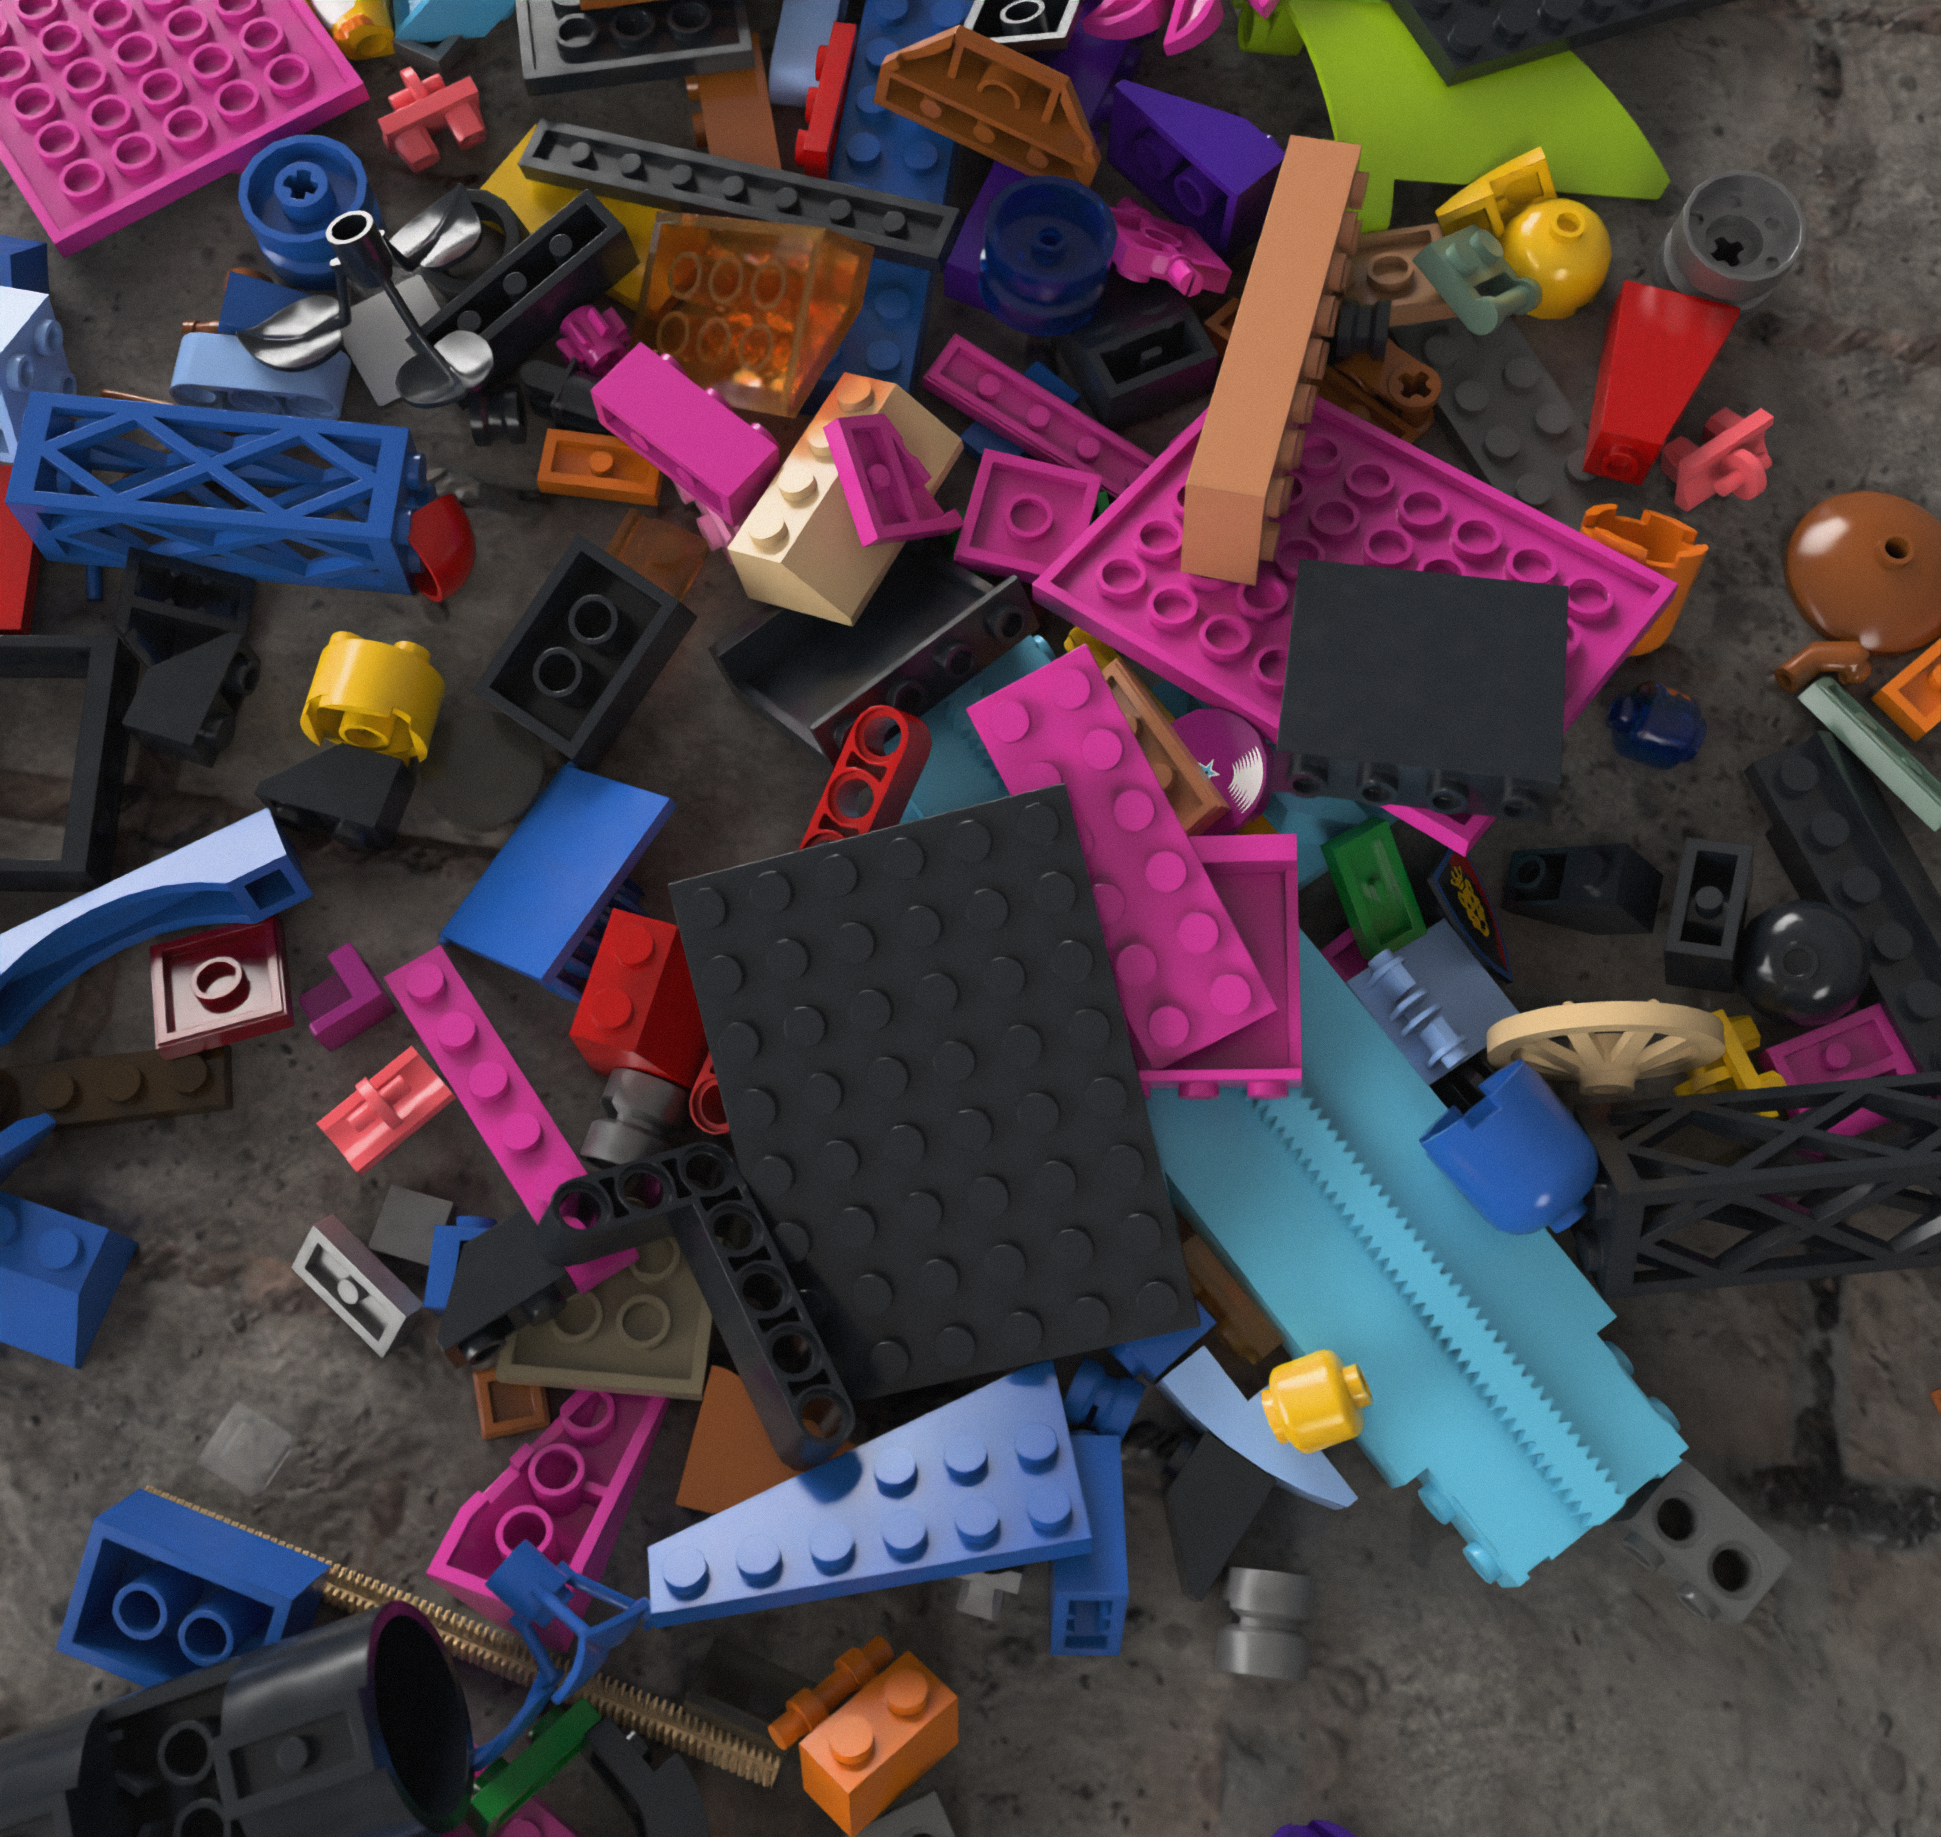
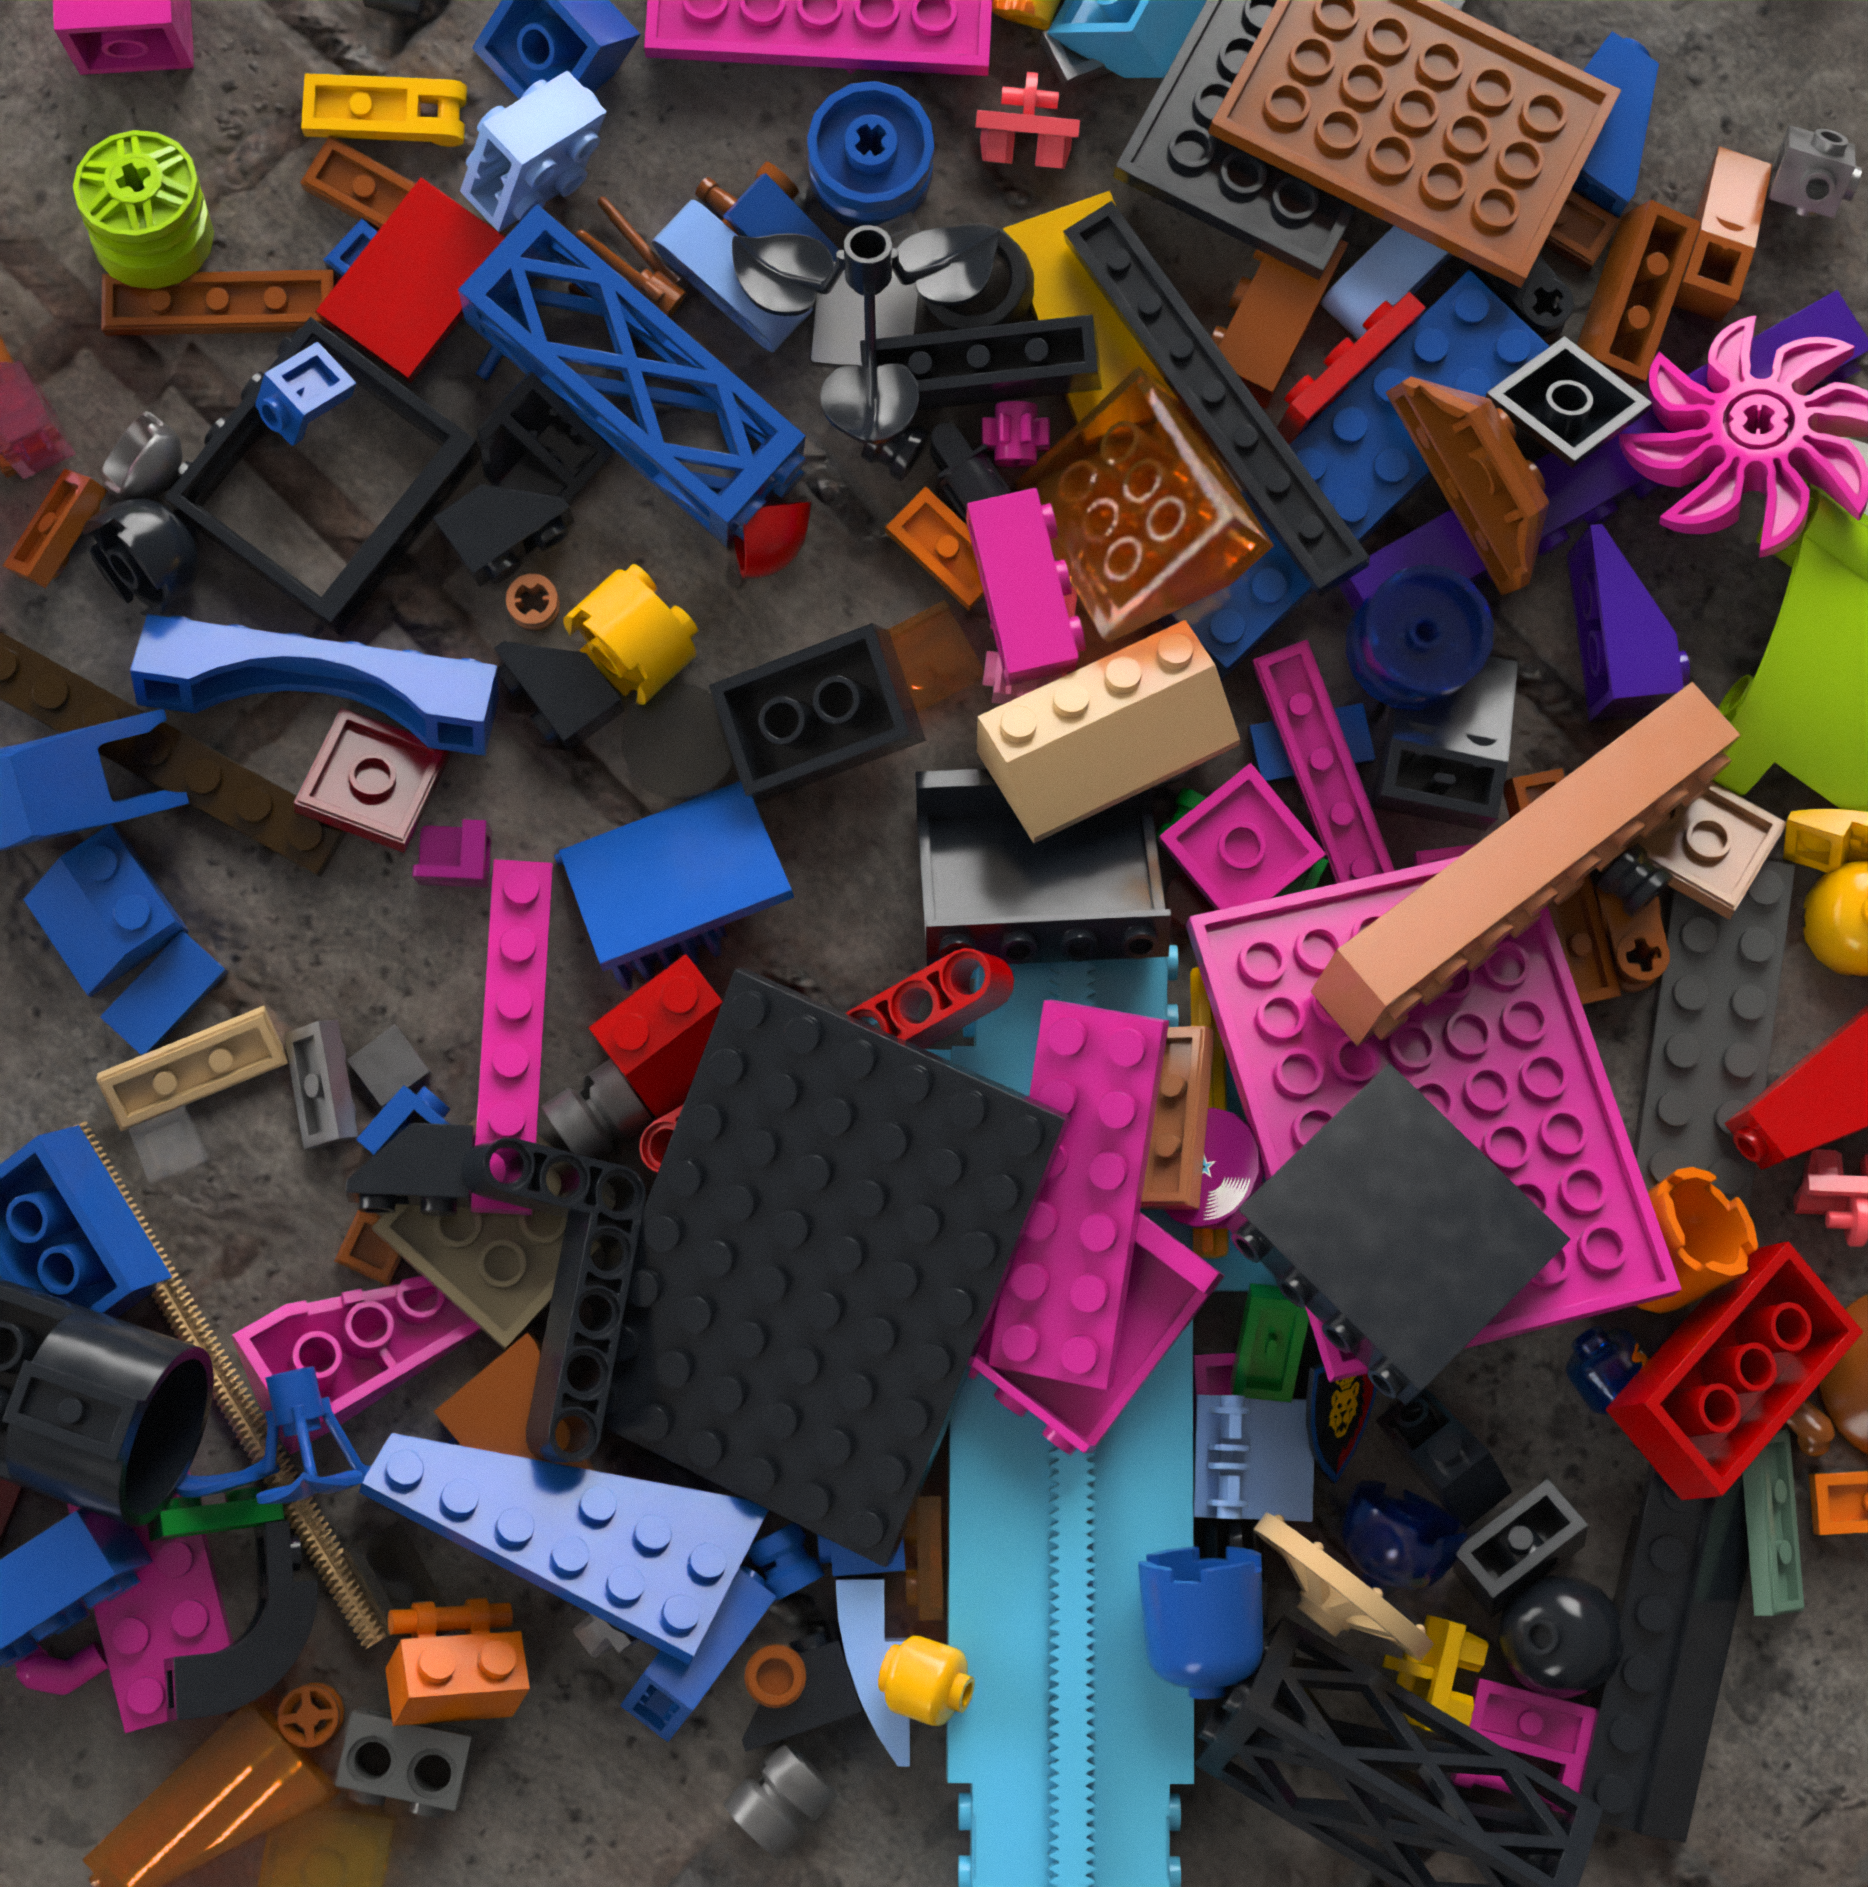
camera: 30 degrees right, 10 degrees up
coral hips [316,1045,457,1176] -> none
dark pink wing [823,413,964,547] -> none
dark pink plate [1084,196,1232,297] -> none
sand green plate [1412,224,1542,335] -> none
none -> tan tile [96,1006,288,1131]
none -> blue tile [100,930,228,1055]
none -> nougat bush [505,573,560,631]
none -> dark orange tile [744,1644,806,1708]
none -> clear blue cylinder [1342,1480,1468,1594]
none -> red brick [1605,1241,1863,1500]

